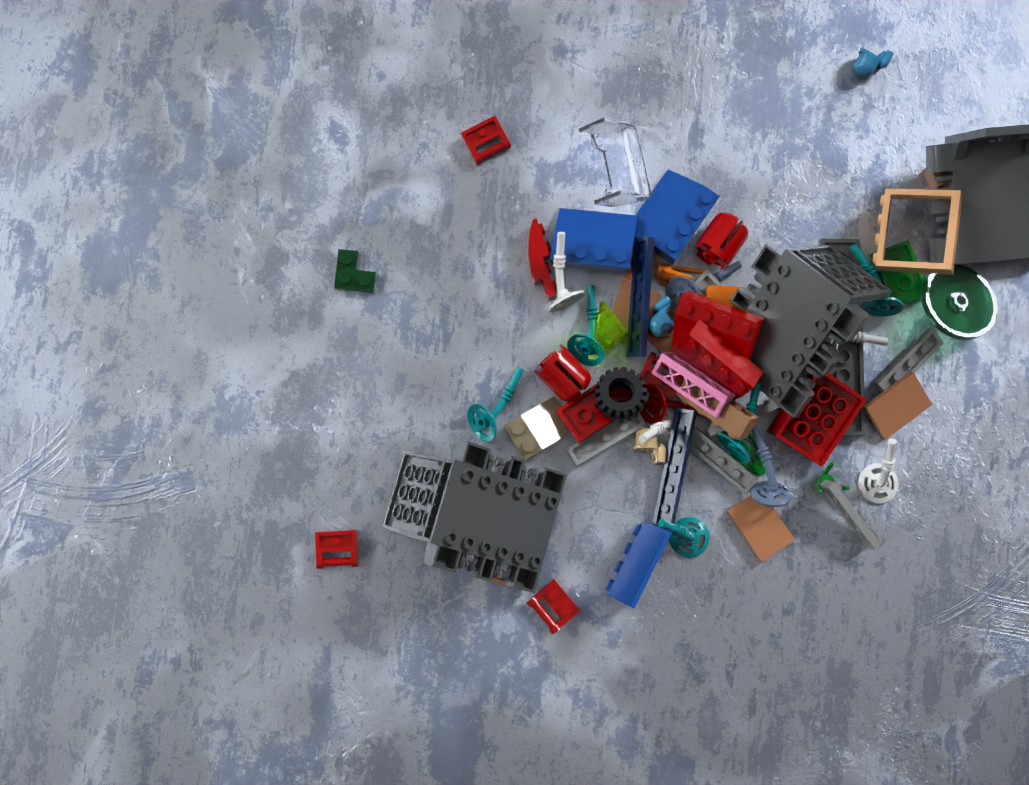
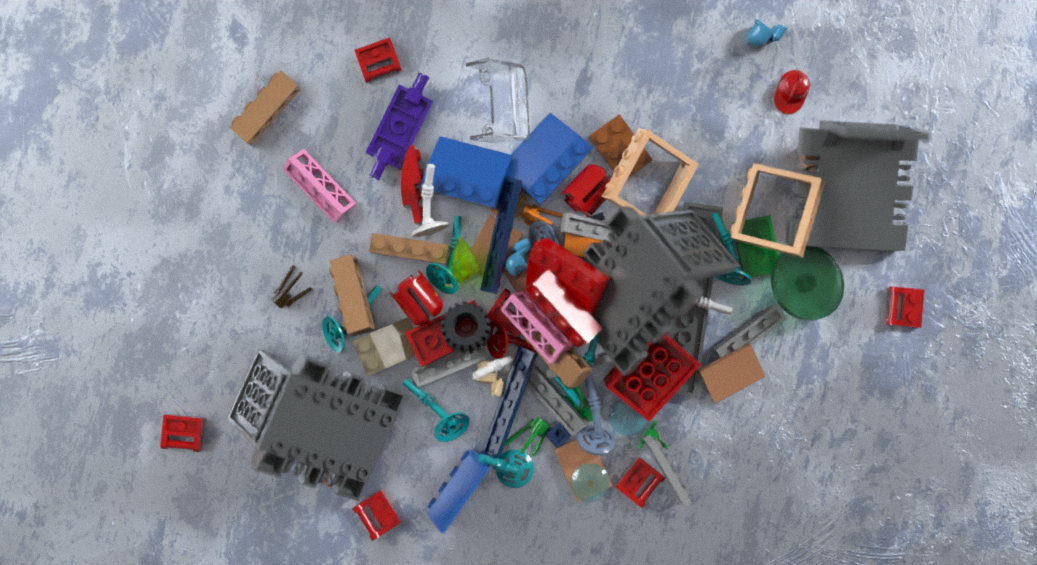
camera: 15 degrees right, 5 degrees up
dark green plate [334,249,376,293] -> none
white dish [858,438,899,504] -> none
none -> medium nougat brick [230,71,301,146]
none -> dark brown plant [271,265,312,309]
none -> bright pink fence [282,149,356,223]
none -> medium nougat brick [329,254,375,337]
none -> dark purple plate [365,72,434,180]
none -> medium nougat brick [369,233,450,265]
none -> teal dish [403,379,470,442]
none -> green plant [505,417,549,457]
none -> dark blue tile [544,421,571,449]
none -> light grey plate [560,213,612,243]
none -> clear light blue dish [571,463,609,502]
none -> dark orange plate [588,114,653,179]
none -> light nougat window [601,129,699,215]
none -> clear light blue dish [609,399,647,436]
none -> red plate [615,457,666,508]
none -> red piece [774,70,810,114]

